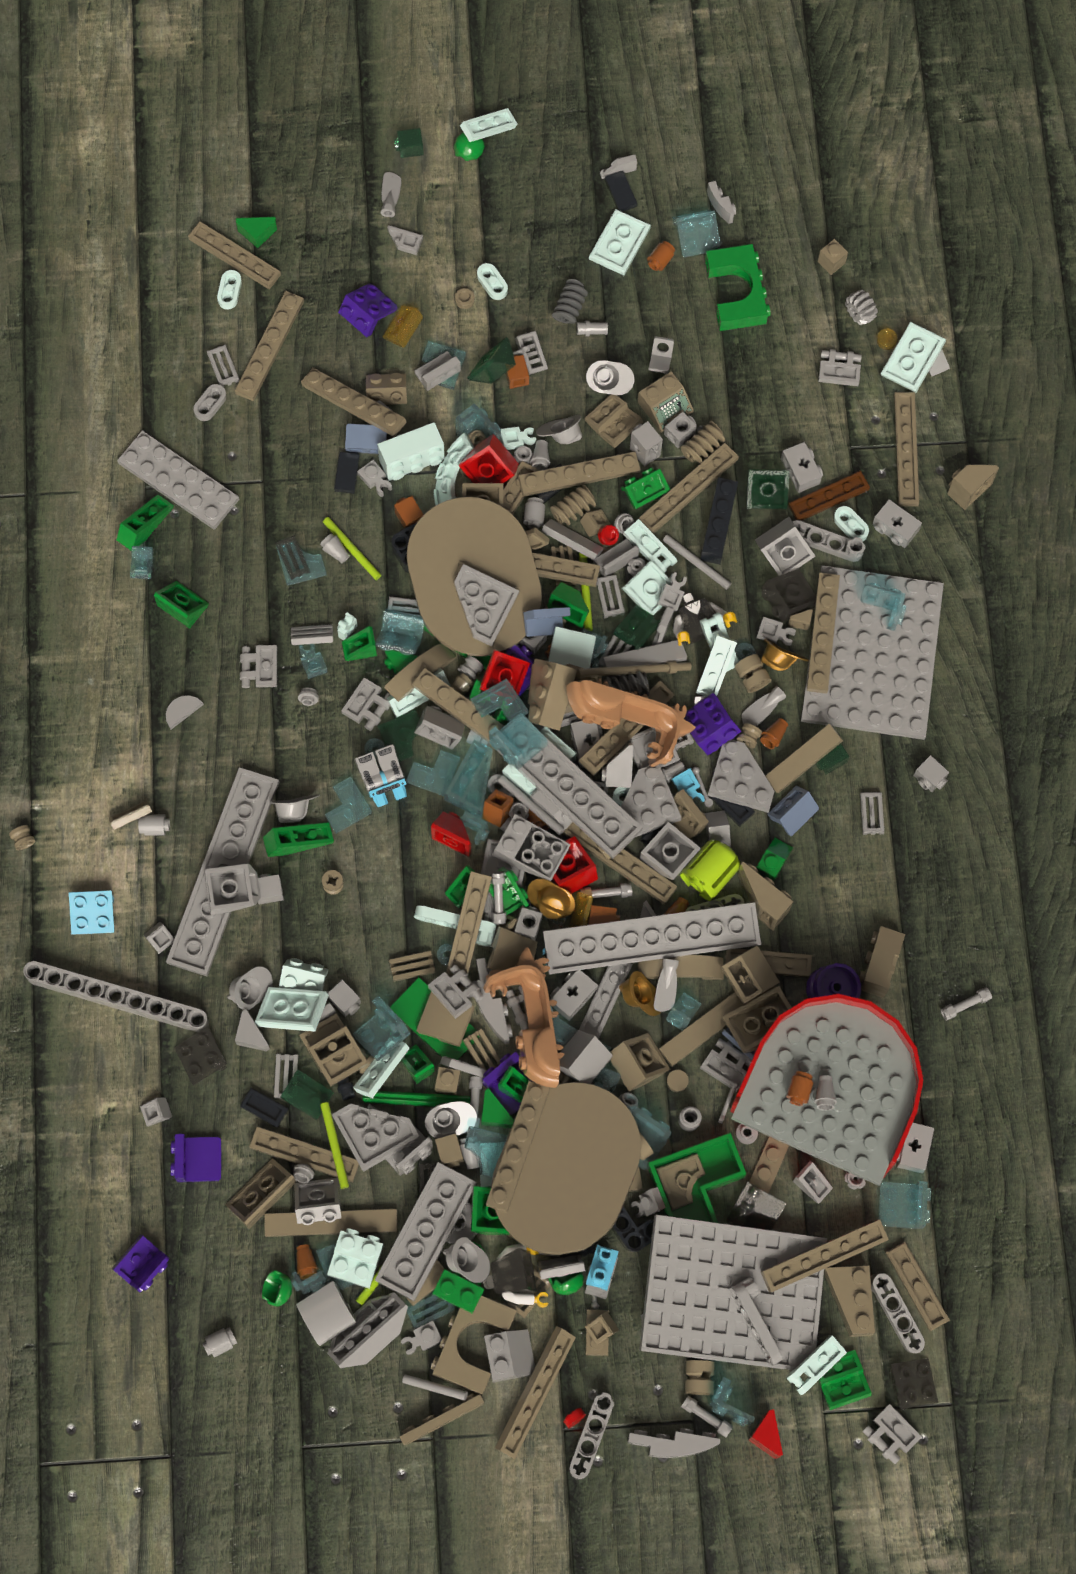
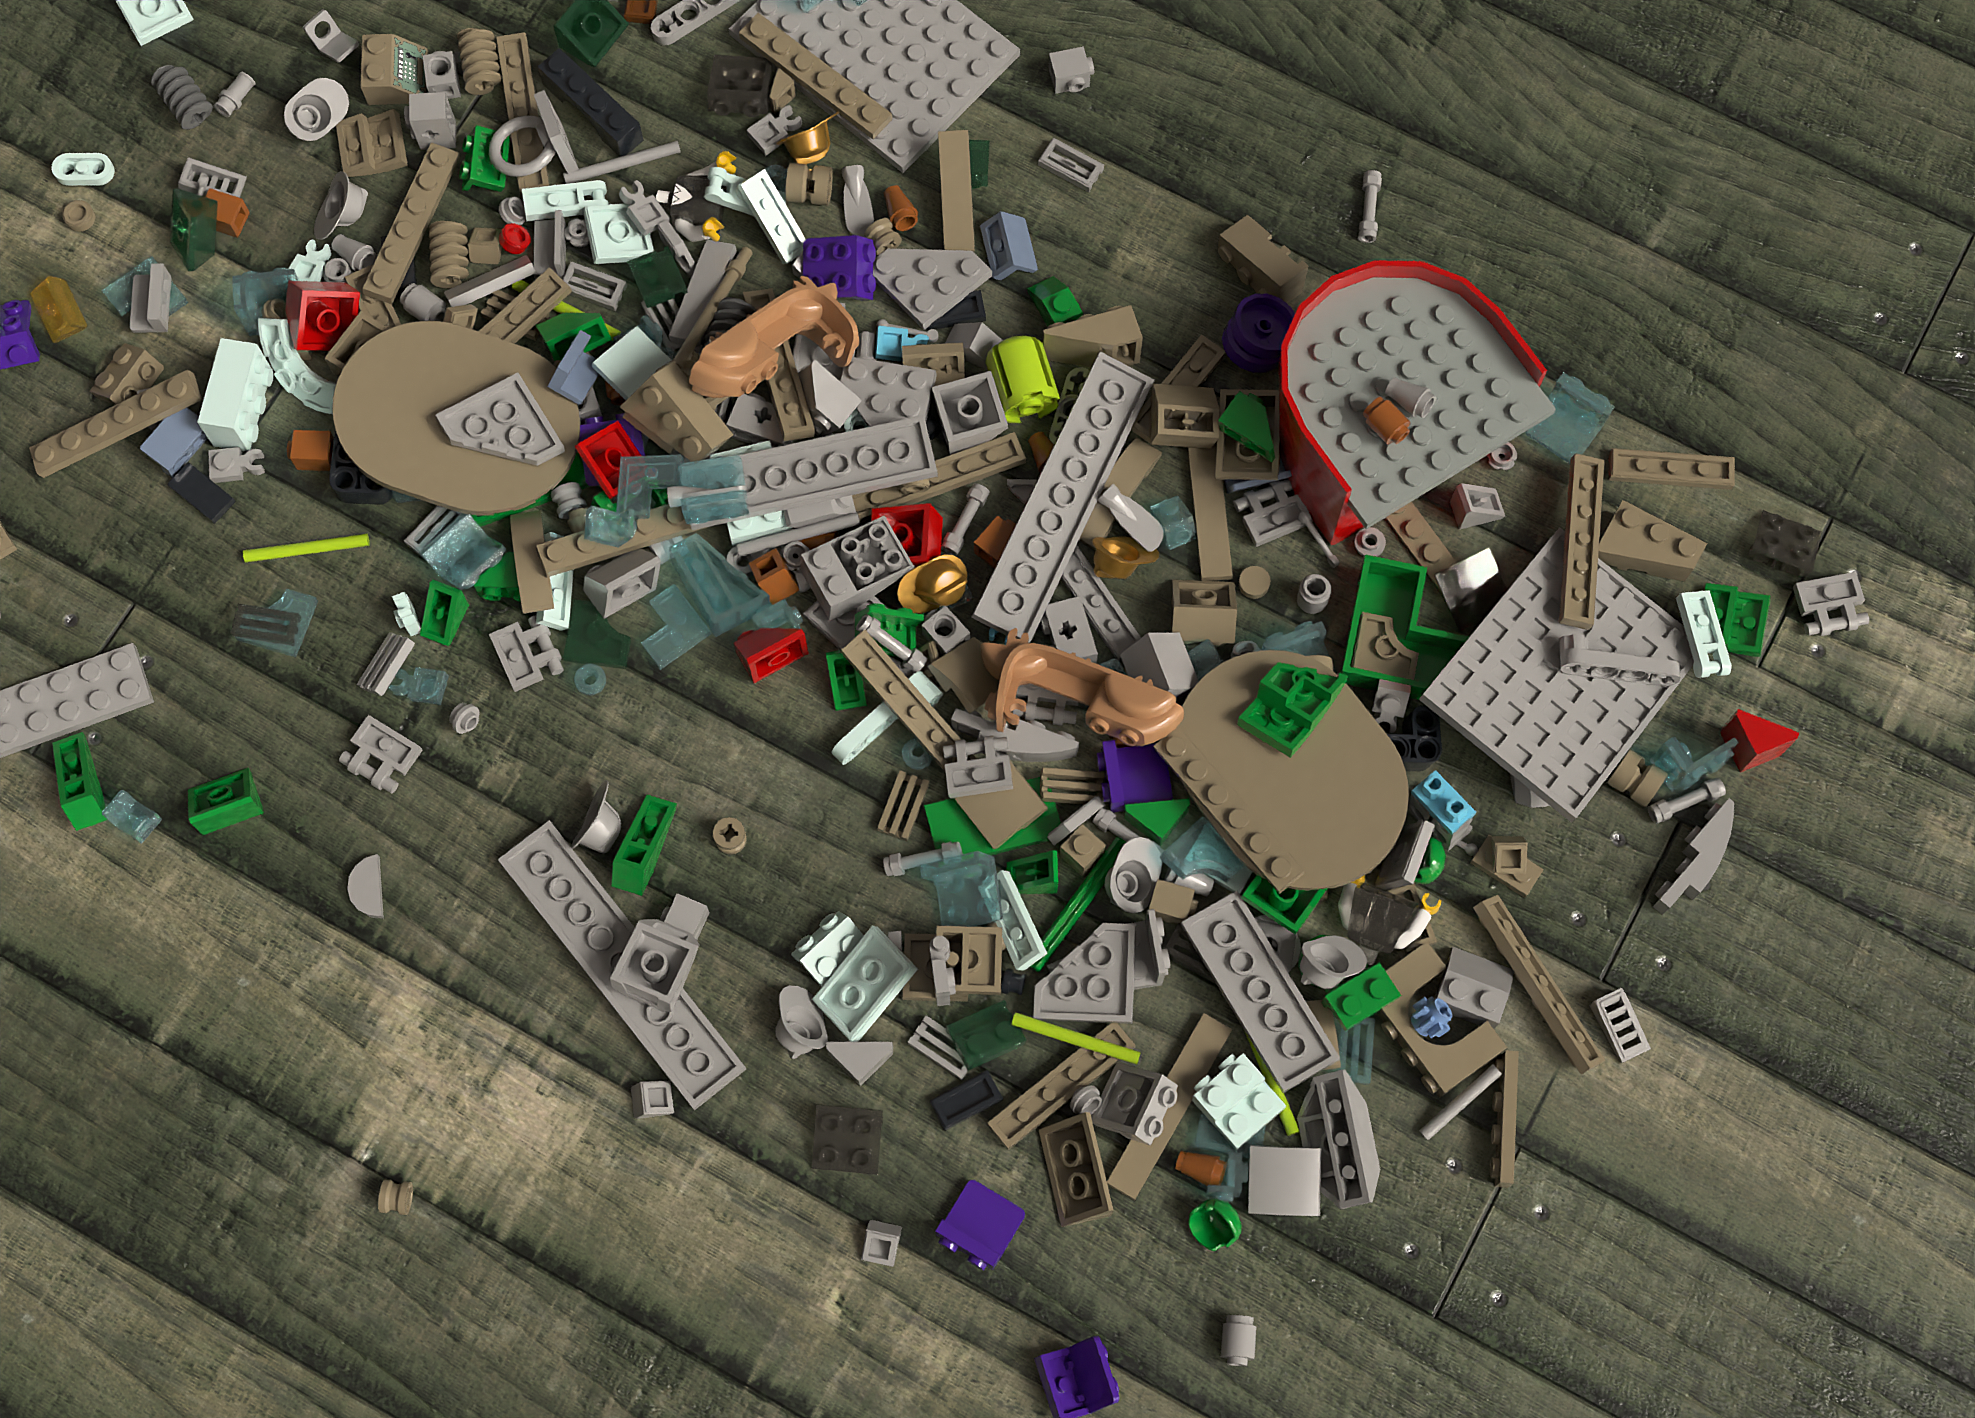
camera: 55 degrees left, 0 degrees up
light grey beam [23,961,209,1032] -> none
medium azure hinge [69,890,114,935] -> none
tile [109,801,152,830] -> none
light grey brick [138,814,170,836] -> none
light grey cone [320,533,350,564] -> none
clear light blue tile [325,777,372,834] -> none
light grey brick [327,980,361,1017] -> none
hips [354,744,407,807] -> none
light grey plate [401,1321,442,1355] -> none
green slope [498,1066,529,1103] -> none
red tile [563,1408,586,1429] -> none
clear yellow slope [569,892,593,928] -> none
light grey beam [569,1393,614,1480] -> none
light grey slope [755,517,815,579] -> none
light grey beam [870,1273,925,1353] -> none
none -> light grey tile [489,90,579,177]
none -> clear light blue bracket [584,506,637,548]
none -> light grey piece [667,485,746,508]
none -> light grey bar [883,841,963,877]
none -> light grey plate [930,936,956,1006]
none -> green slope [1218,391,1276,462]
none -> green slope [1237,662,1348,758]
none -> medium blue gear [1411,996,1452,1038]
none -> light grey slope [1589,988,1651,1064]

